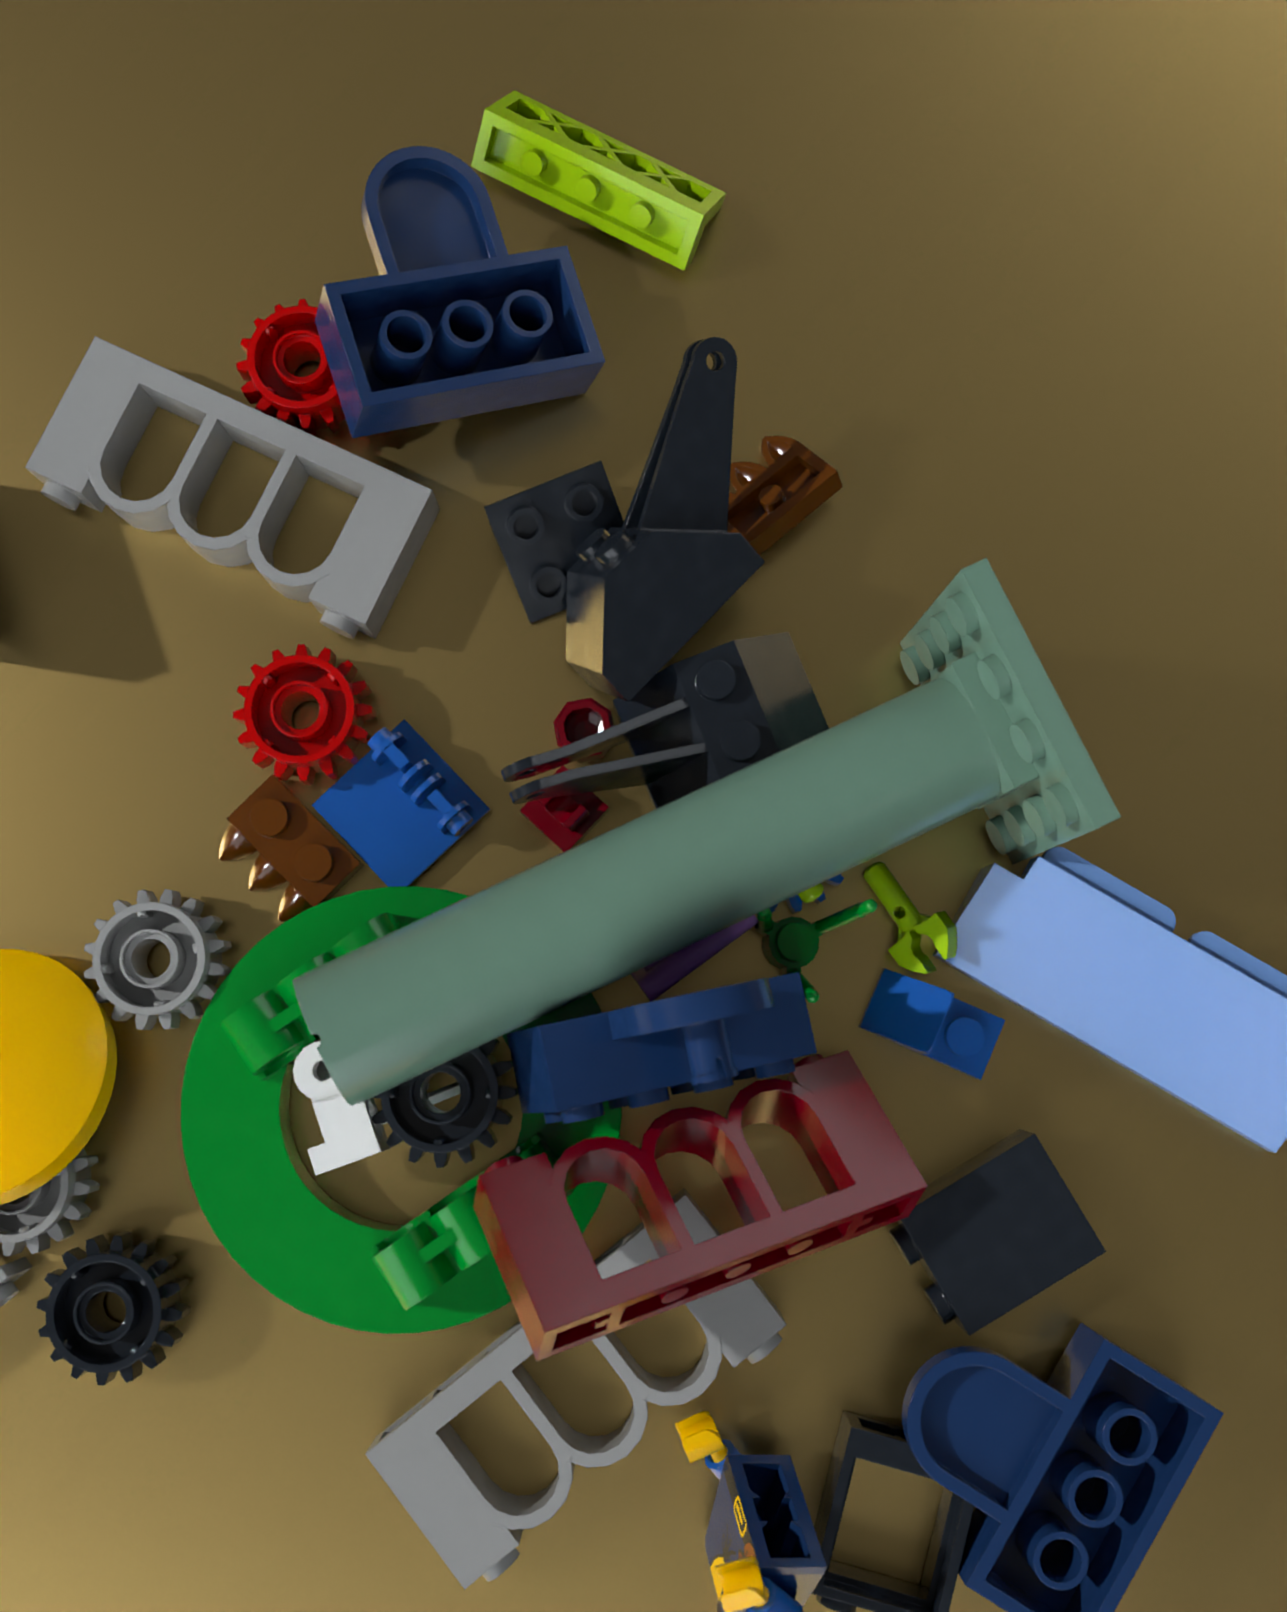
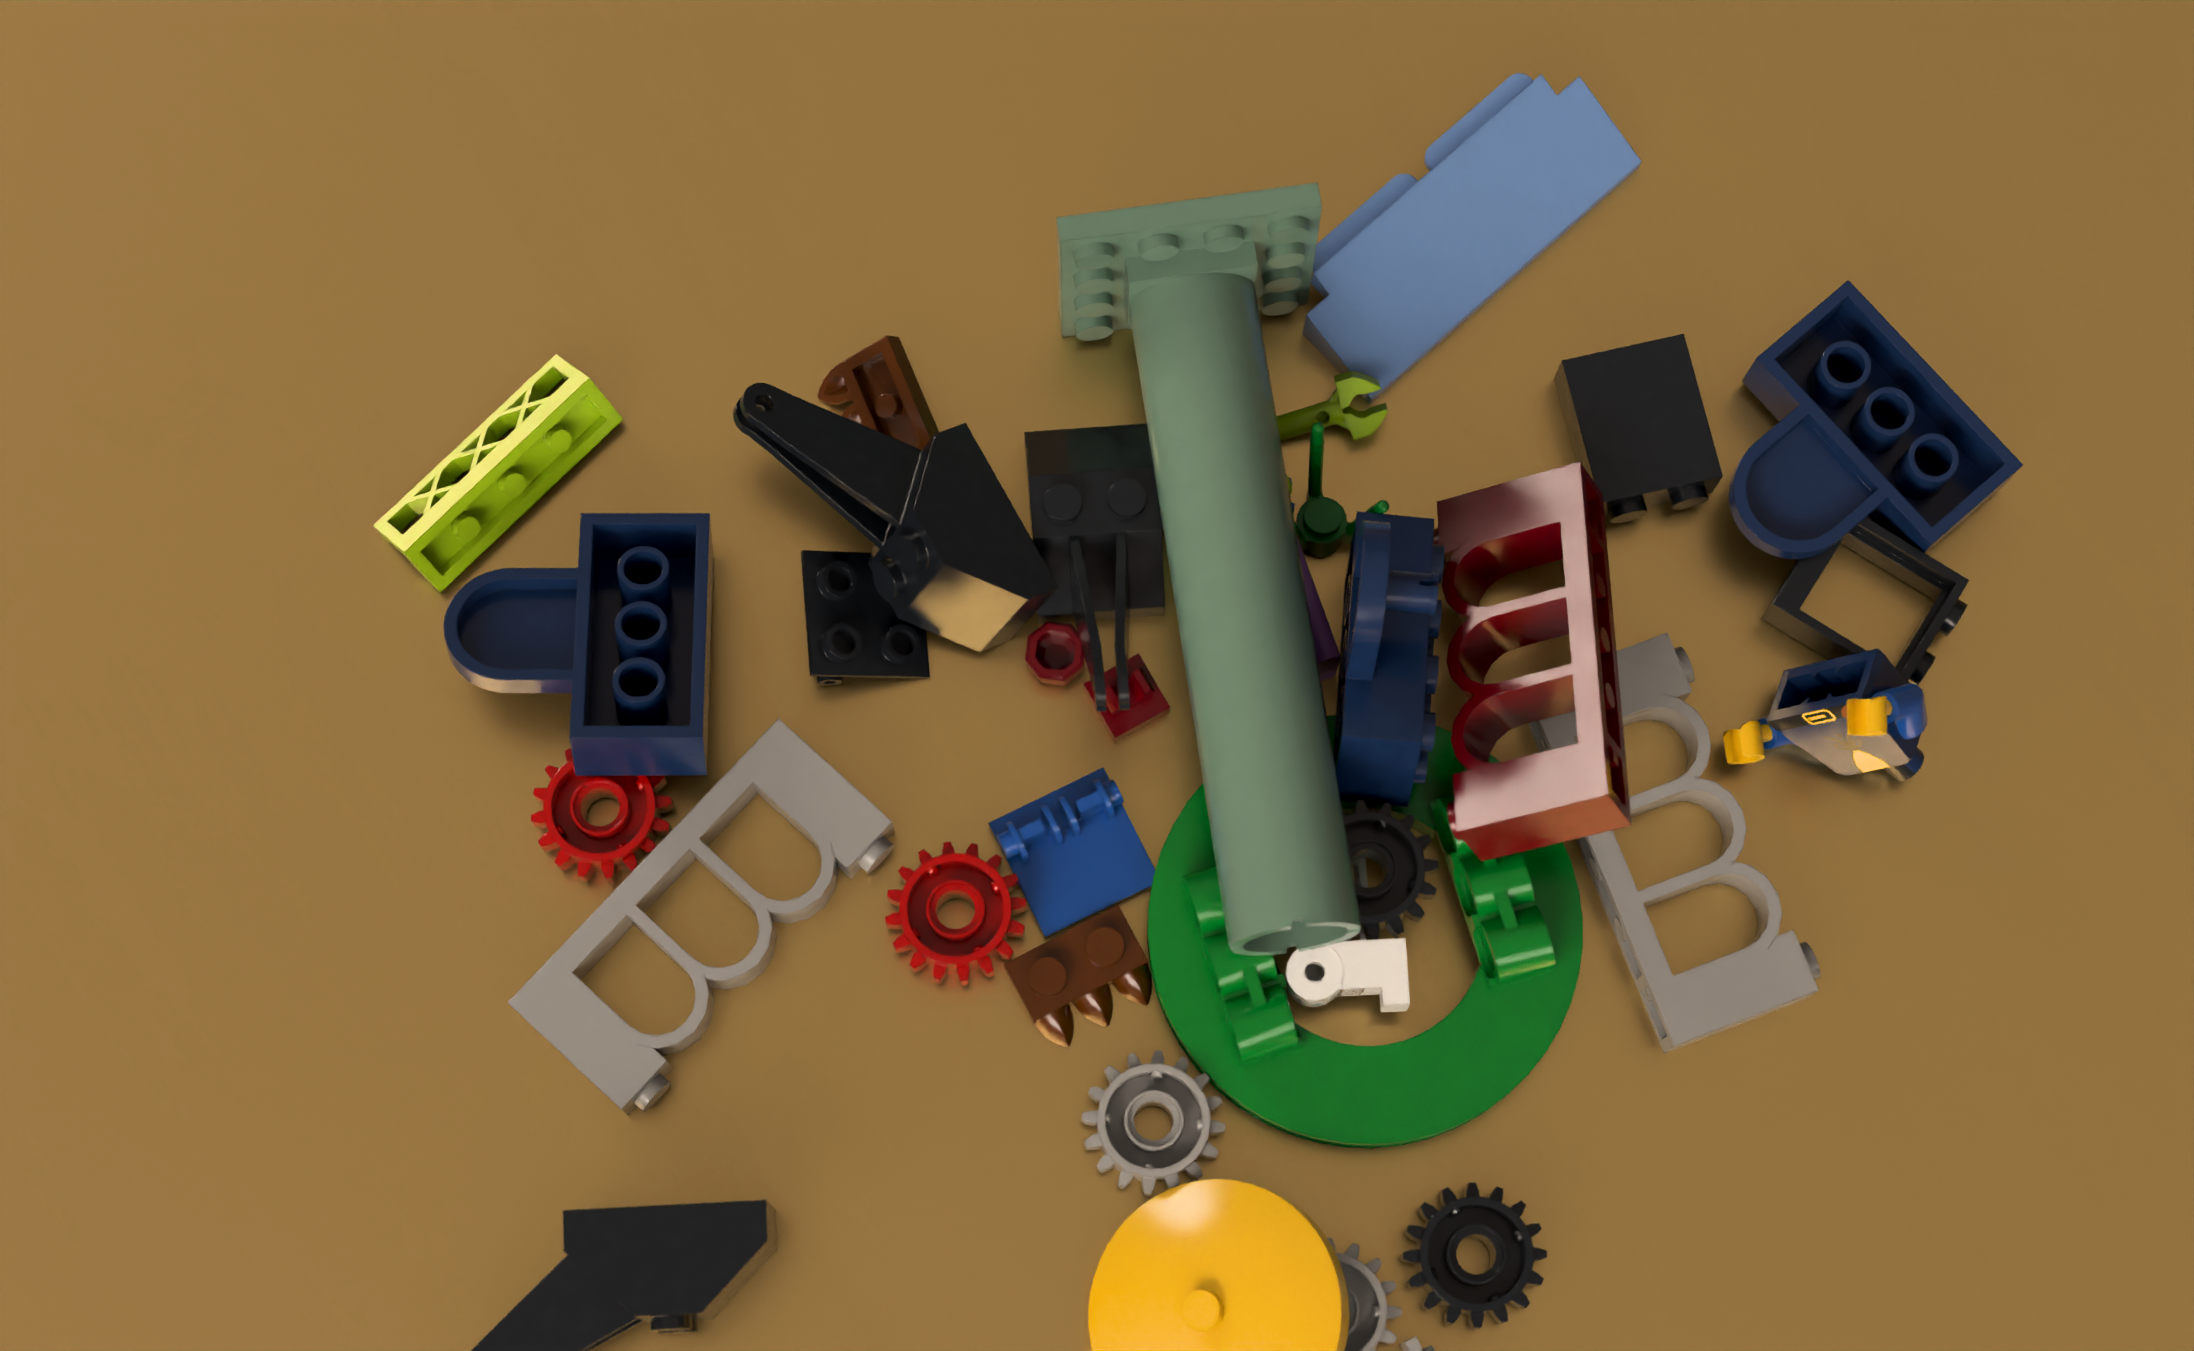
camera: 75 degrees left, 5 degrees down
blue slope [858,968,1005,1080] -> none

